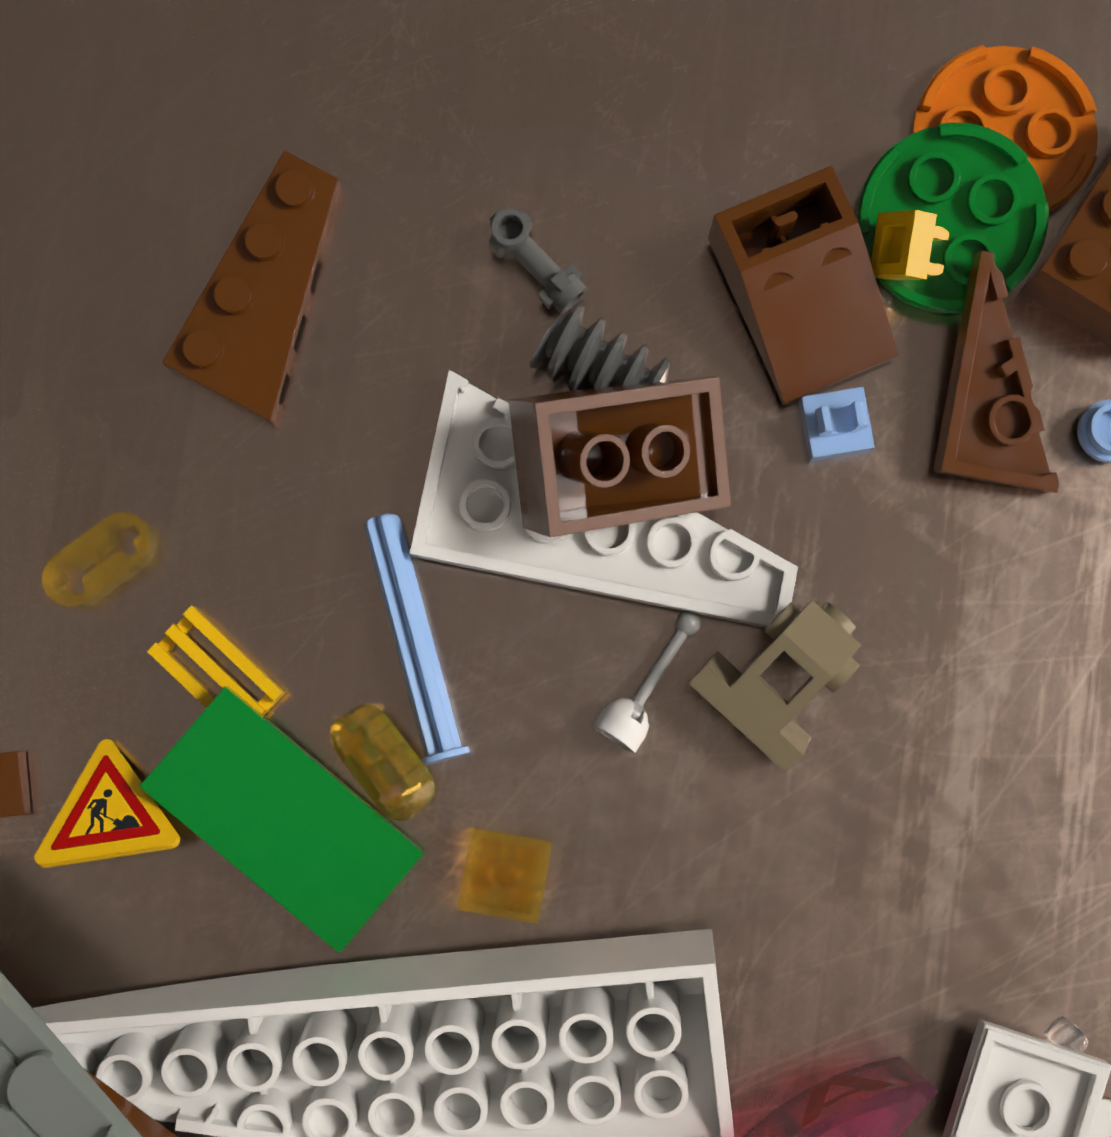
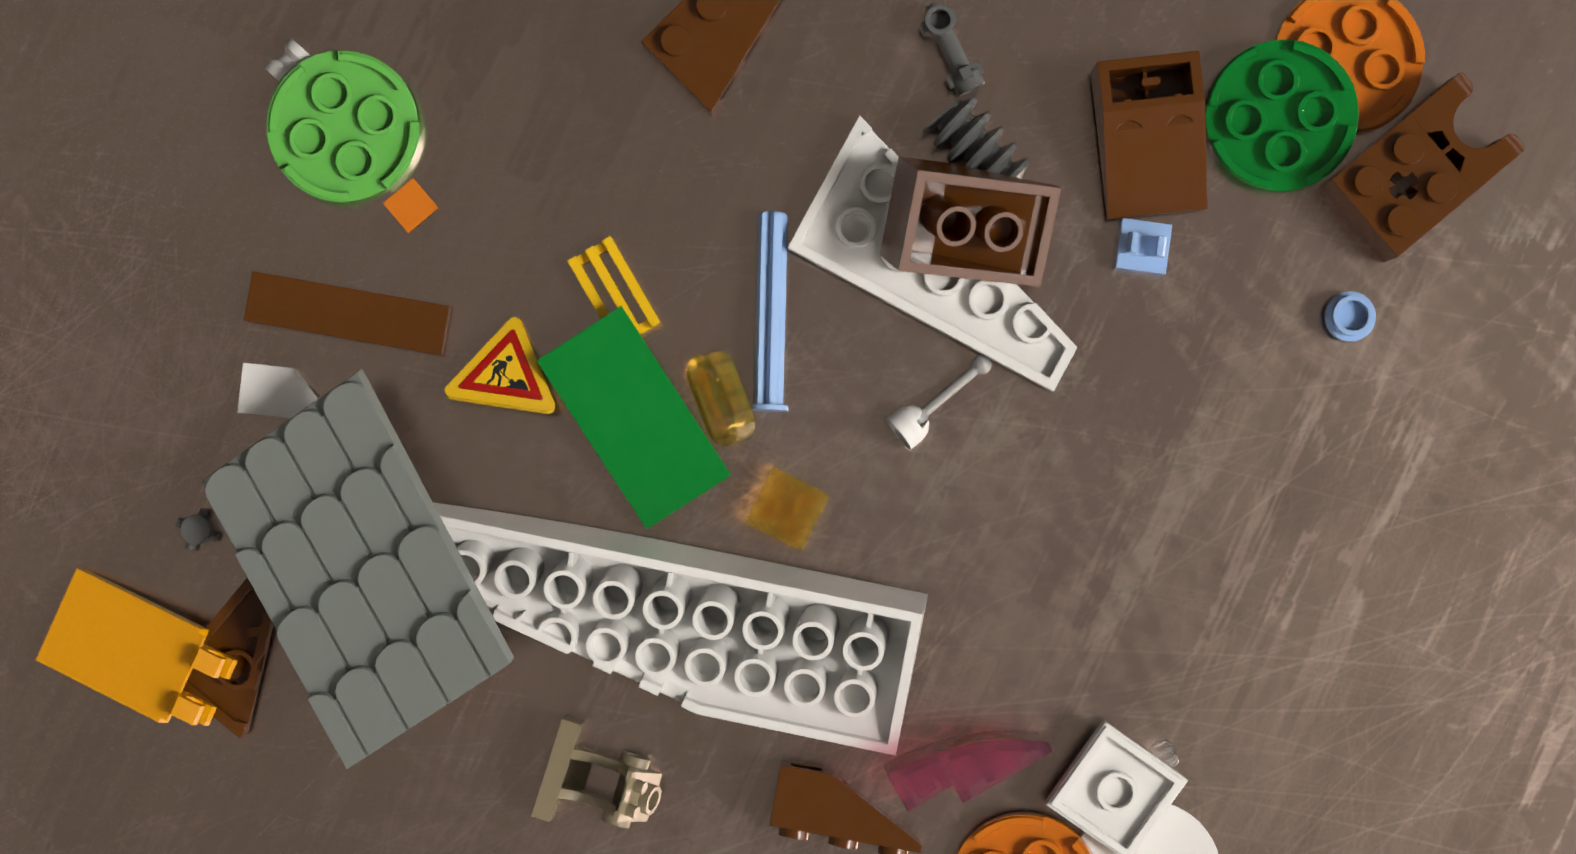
camera: 15 degrees right, 5 degrees up
clear yellow beam [42,512,158,609] -> none
dark tan tile [689,600,862,773] -> none
yellow tile [871,210,949,280] -> none
reddish brown wing [933,251,1059,493] -> none

